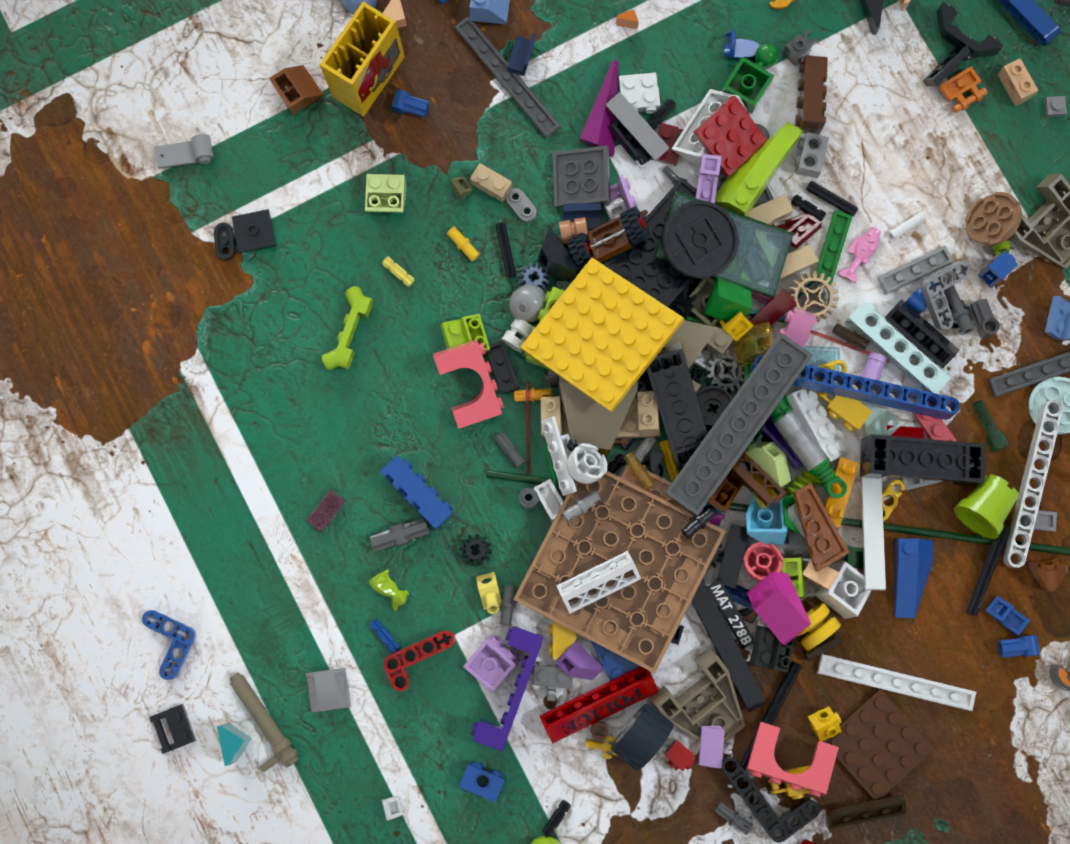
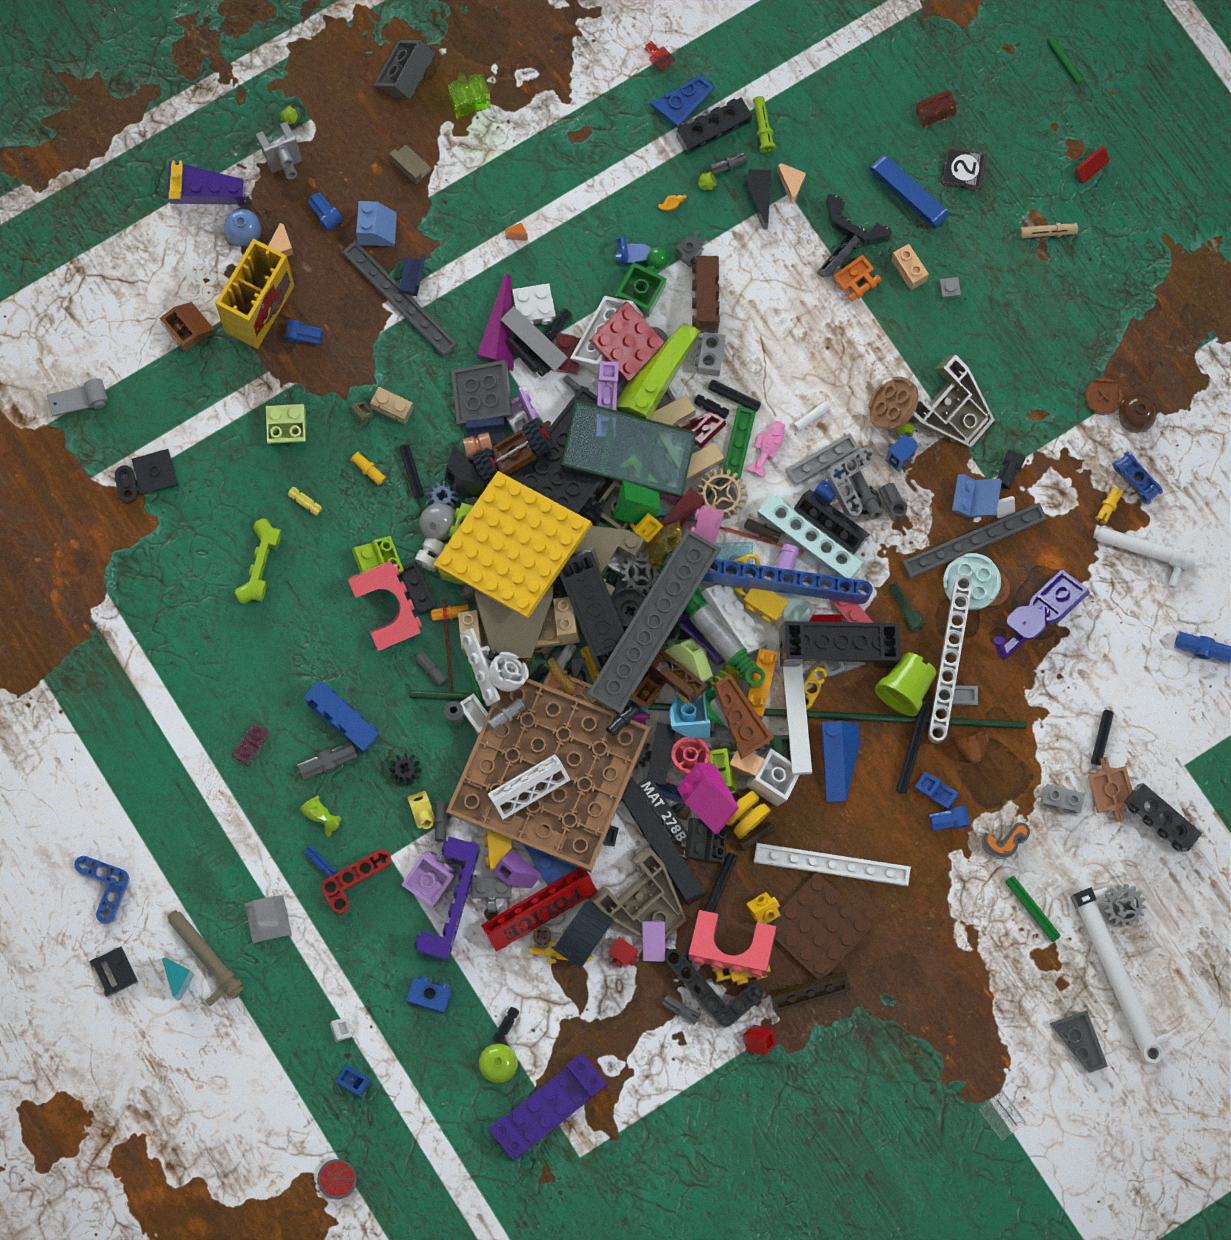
camera: 15 degrees left, 5 degrees down
light grey plate [506,188,537,223] -> none
black plate [661,200,739,279] -> none

